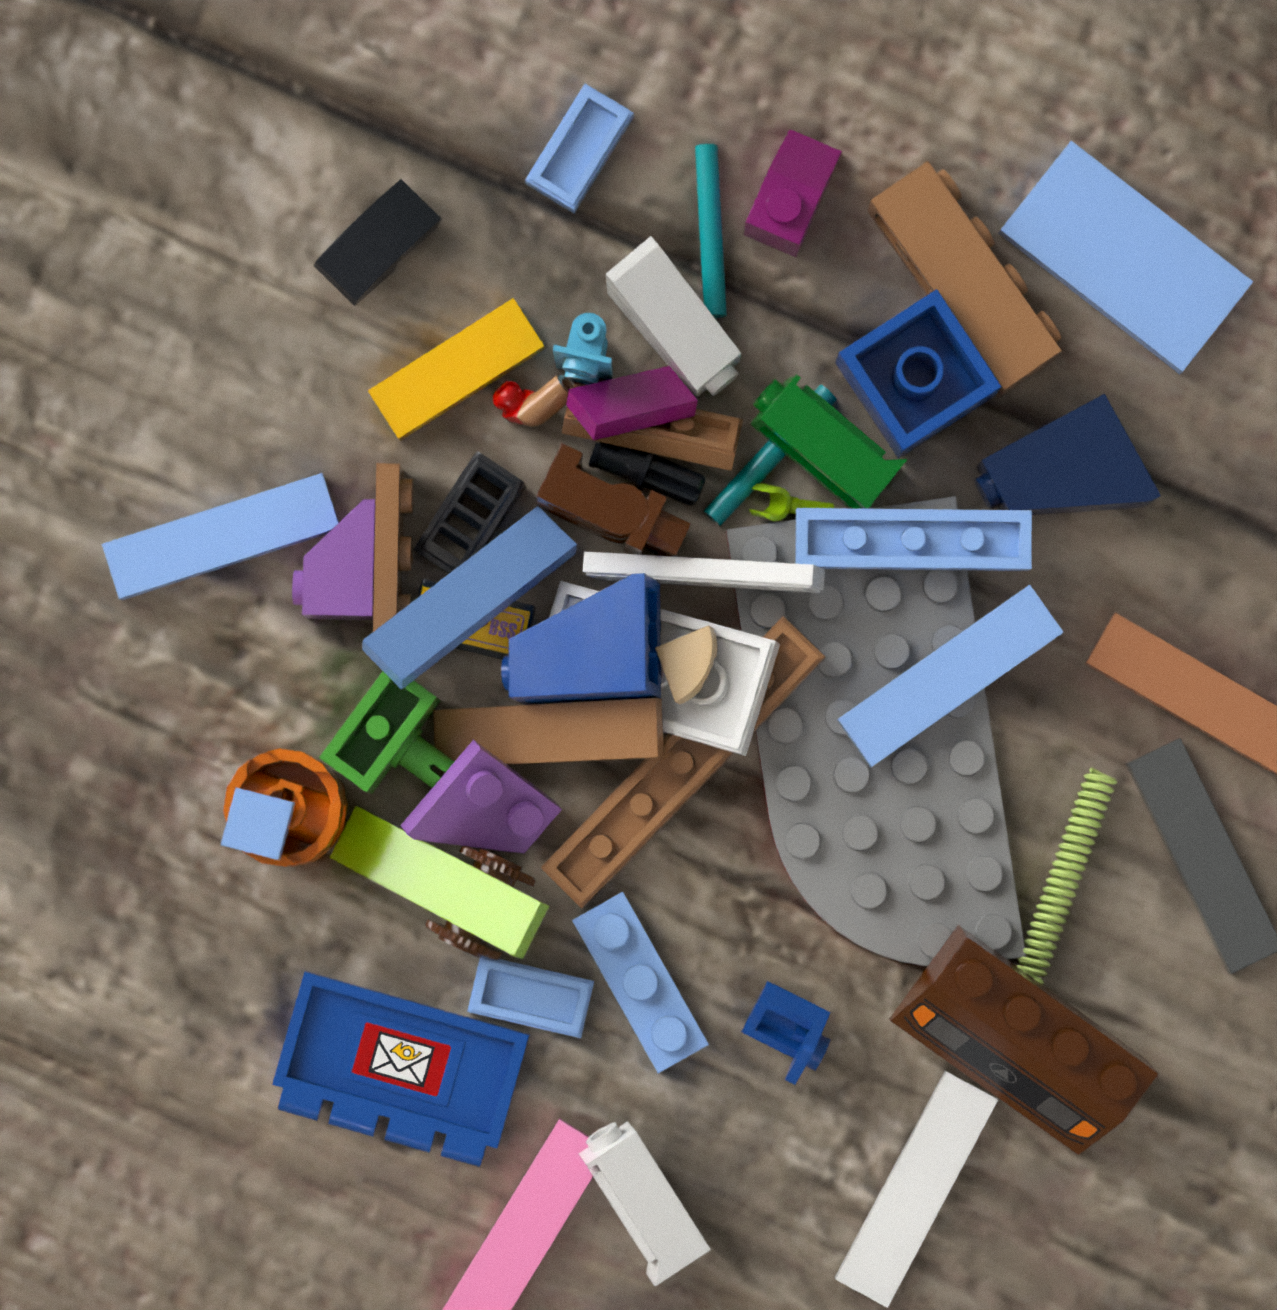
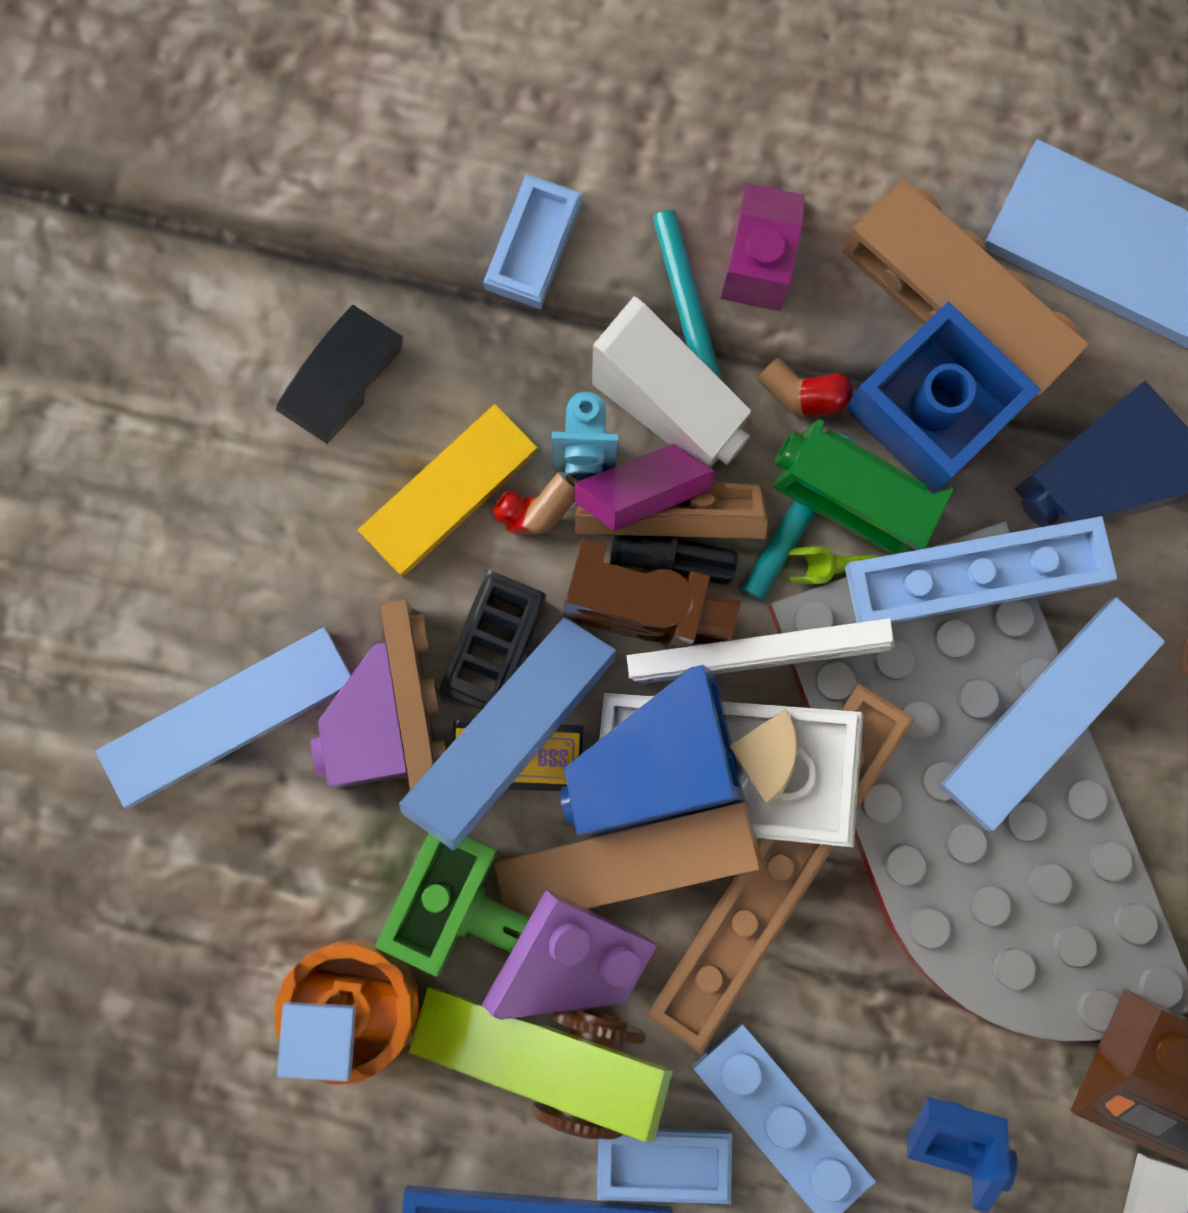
camera: 20 degrees left, 5 degrees down
none -> arm [758,357,853,418]

